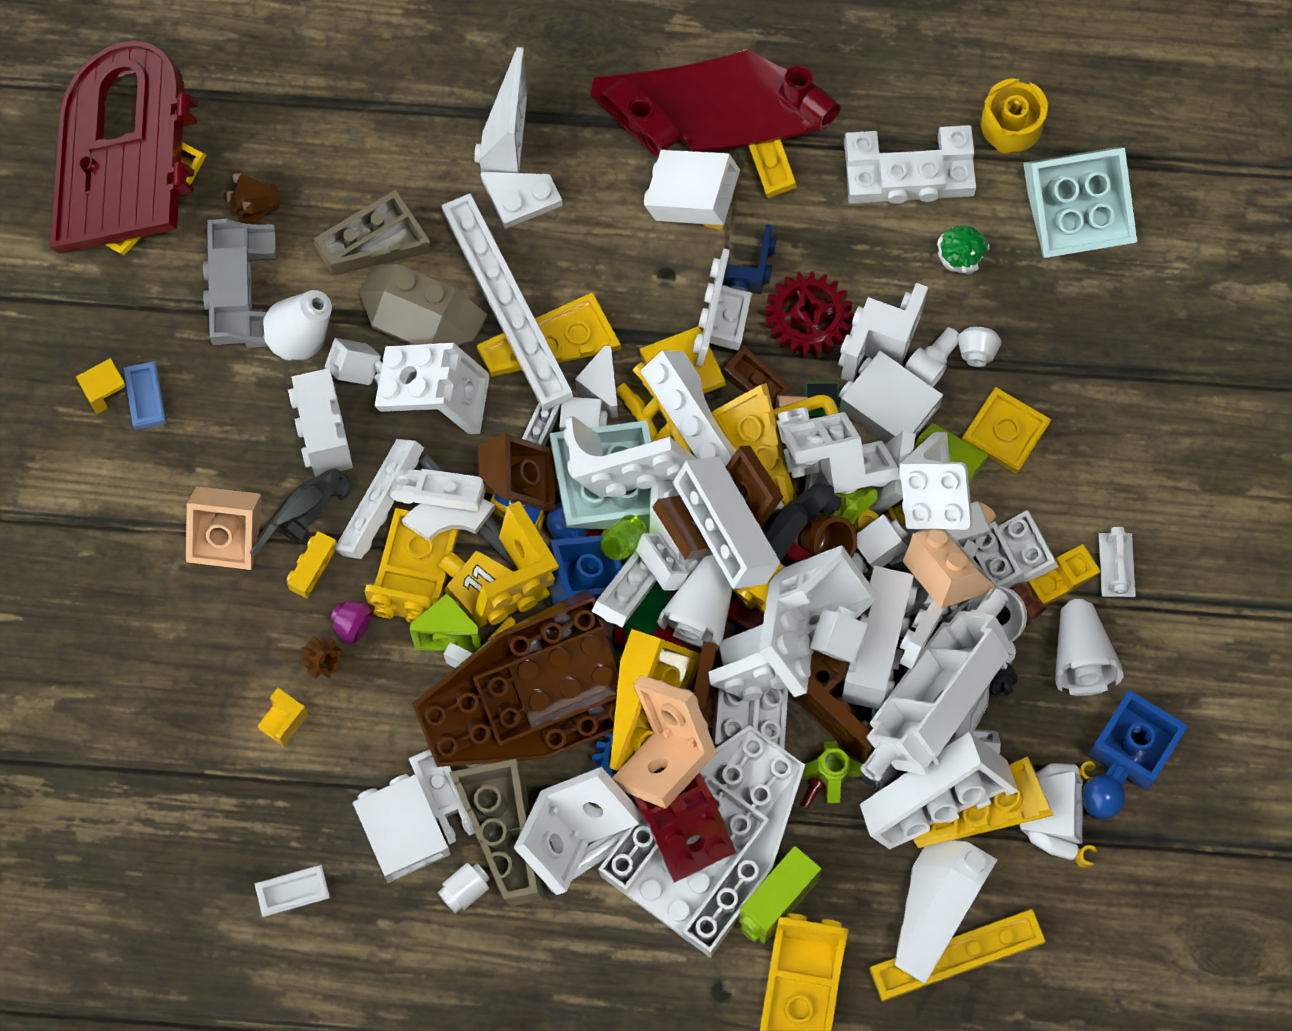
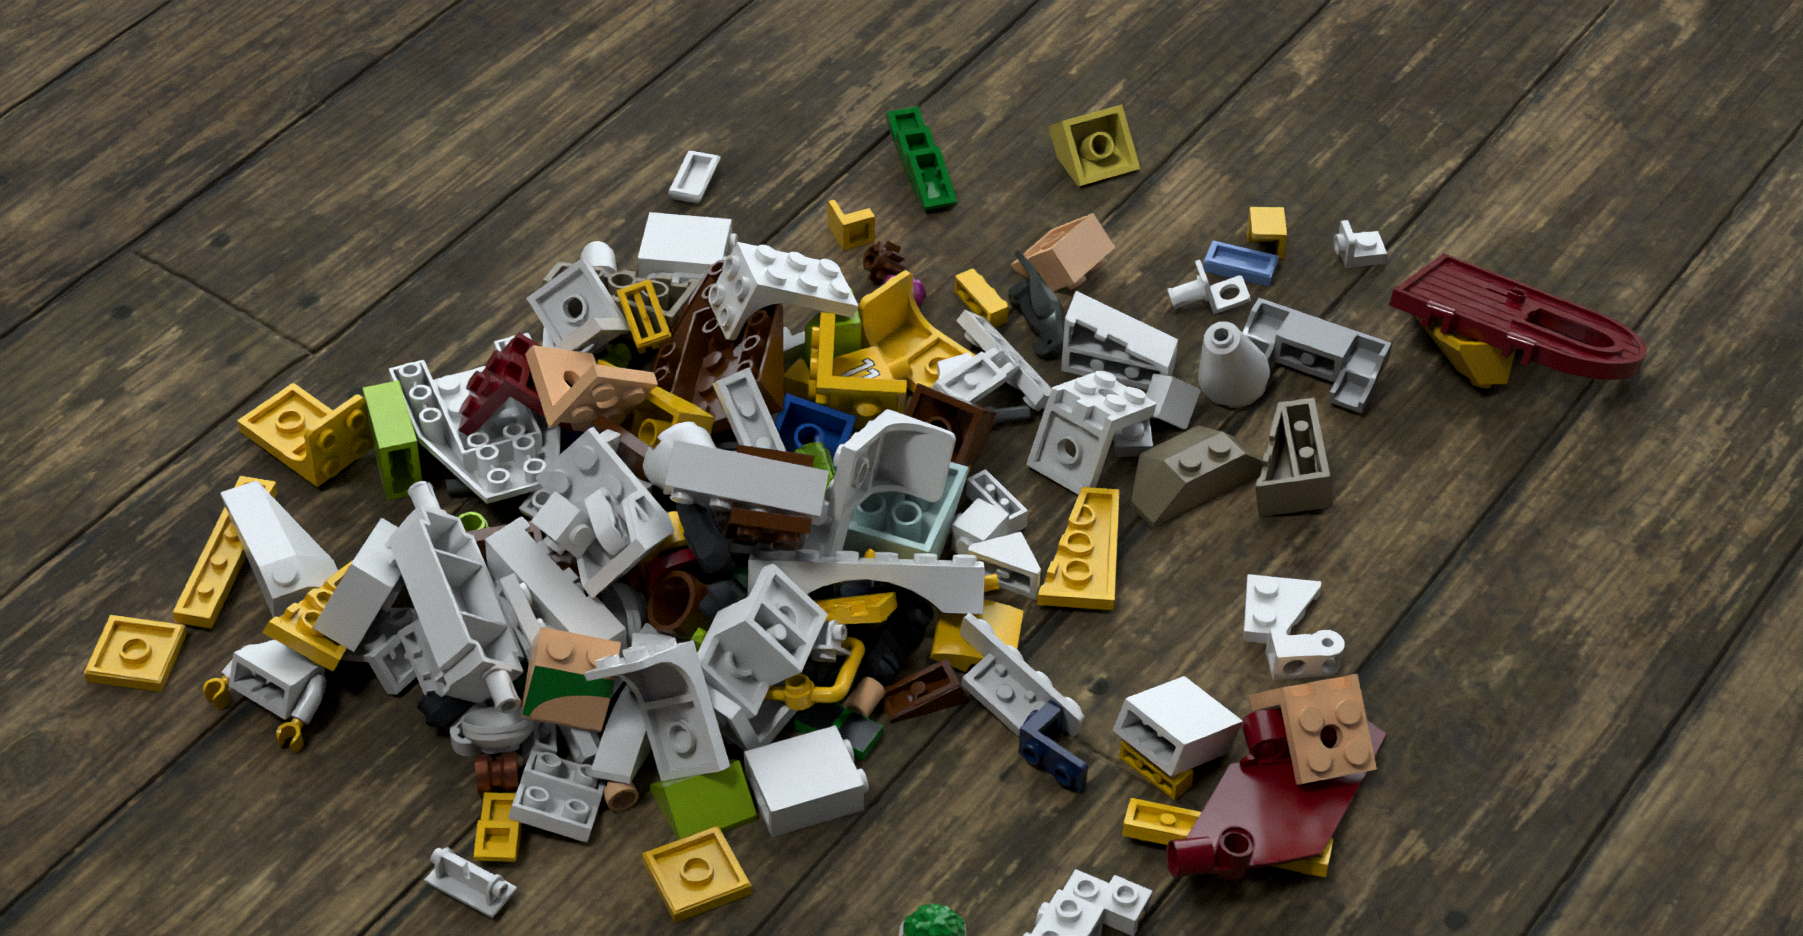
camera: 120 degrees right, 25 degrees down
reddish brown rock [224,170,280,224] -> none
white plate [441,194,573,411] -> none
white slope [475,47,528,173] -> none
dark red gear [764,271,853,358] -> none
white bracket [838,283,928,382] -> none
white pin [904,327,959,387] -> none
white cone [957,327,1002,367] -> none
white cone [1055,599,1124,696] -> none
blue brick [1082,690,1188,819] -> none
none -> yellow tile [84,615,187,692]
none -> white beam [585,487,631,556]
none -> yellow tile [616,279,673,354]
none -> white bracket [708,242,859,341]
none -> green slope [886,106,958,211]
none -> light yellow slope [1048,104,1140,186]
none -> white bracket [1167,260,1251,315]
none -> light nougat bracket [1249,674,1377,785]
none -> white leg [1265,627,1345,681]
none -> white bracket [1334,220,1387,268]

